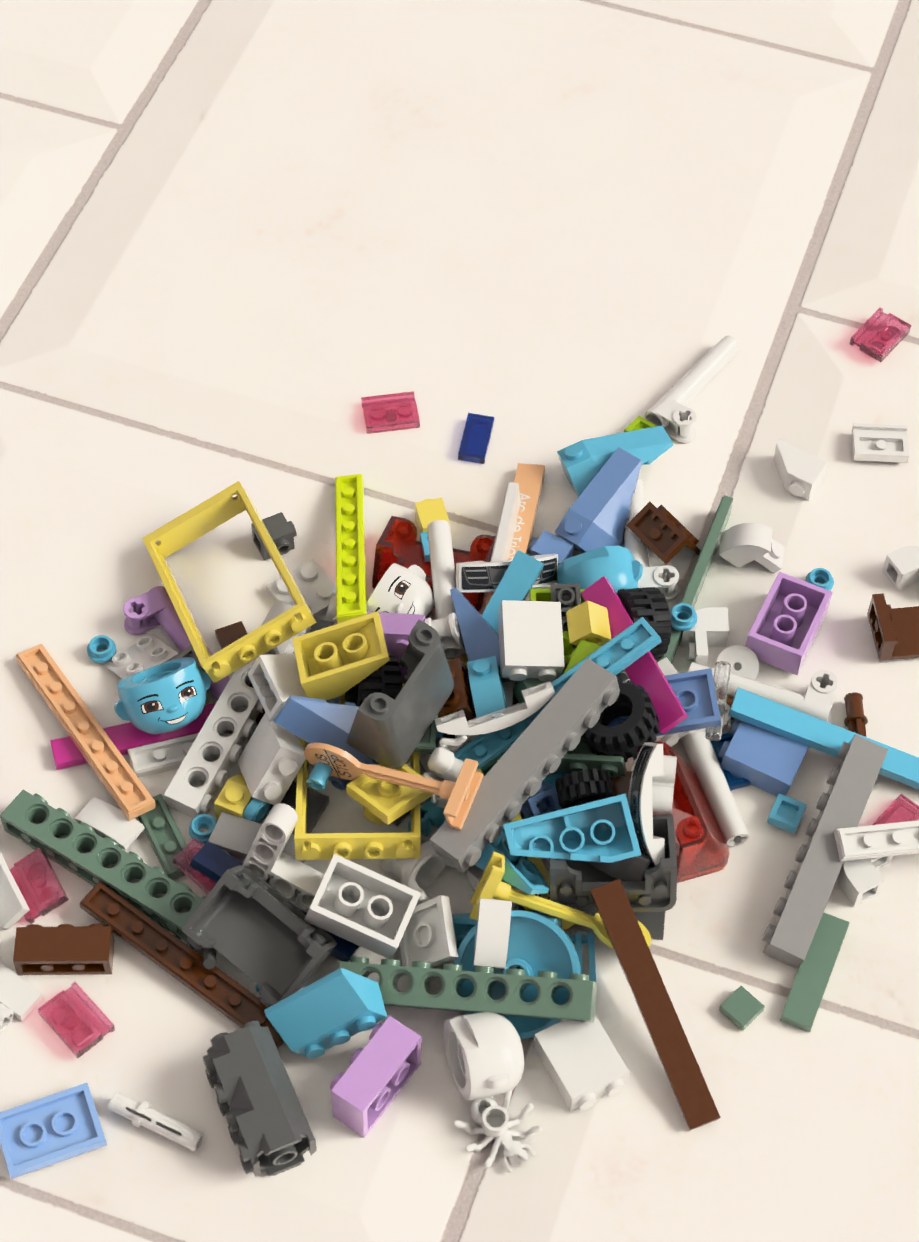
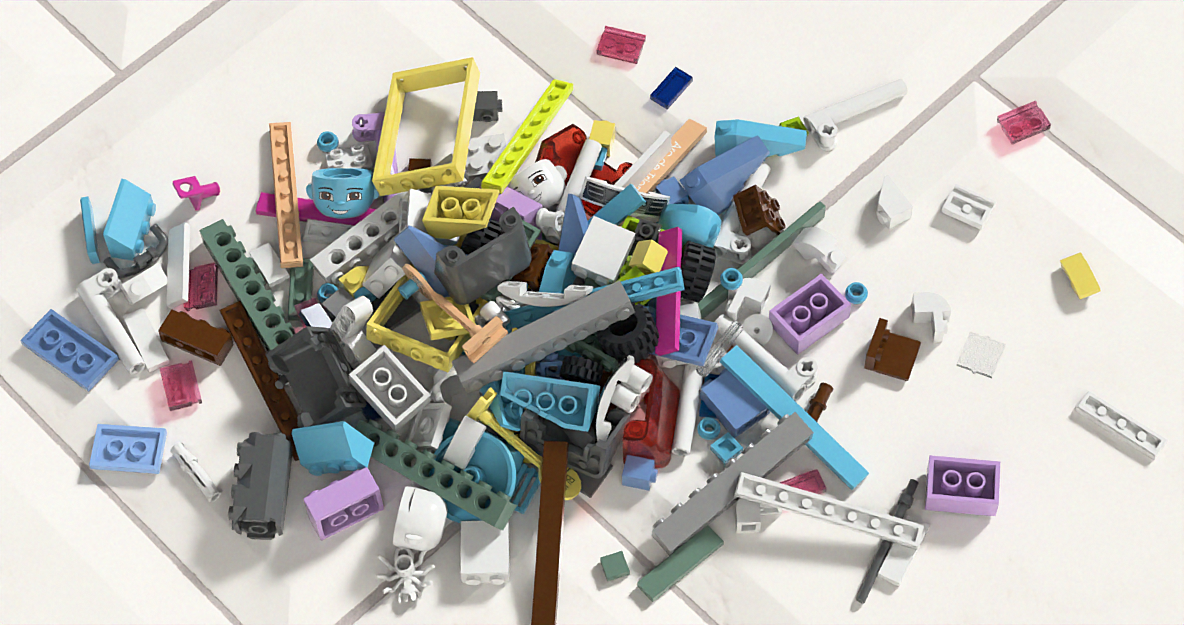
camera: 30 degrees right, 5 degrees up
none -> medium blue brick [622,455,658,491]
none -> medium azure plate [697,417,720,440]

